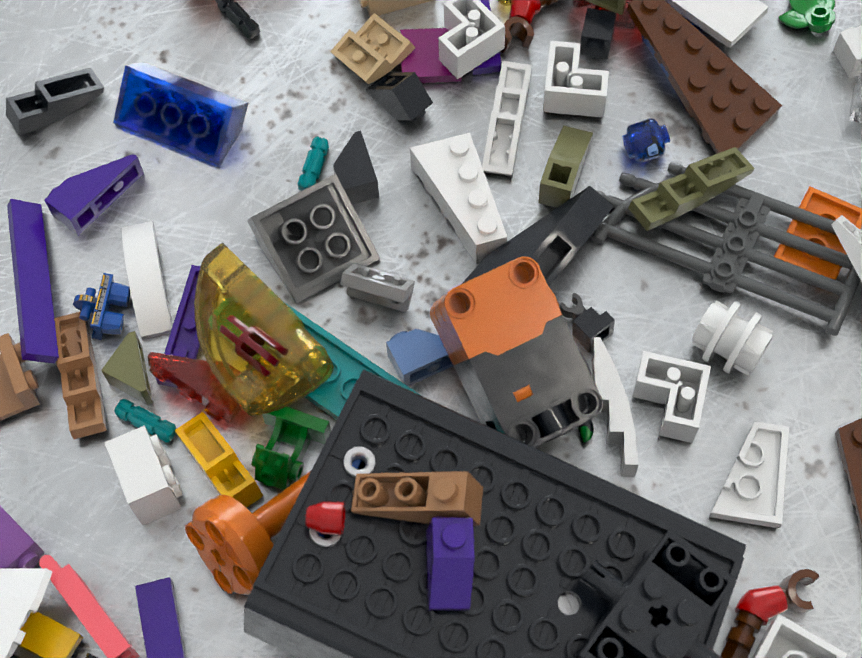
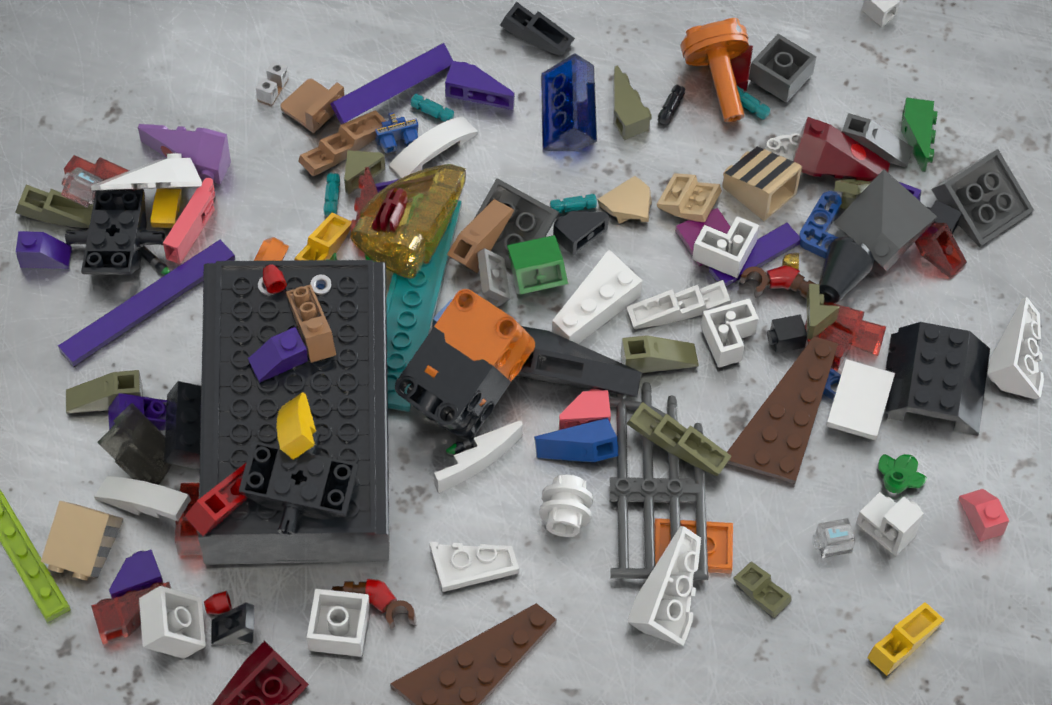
camera: 60 degrees right, 5 degrees down
white brick [104,425,183,526] -> none
black slope [366,72,433,122] -> none
black piece [560,293,615,352] -> none
clear blue head [622,118,670,163] -> none
white brick [632,351,711,443] -> none
none -> yellow slope [277,392,316,460]
none -> teal axle [410,94,454,122]
none -> medium nougat slope [447,199,514,273]
none -> green slope [507,235,568,294]
none -> blue slope [534,418,618,462]
none -> coral slope [559,389,611,430]
none -> tan slope [597,176,652,224]
none -> olive slope [613,65,652,140]

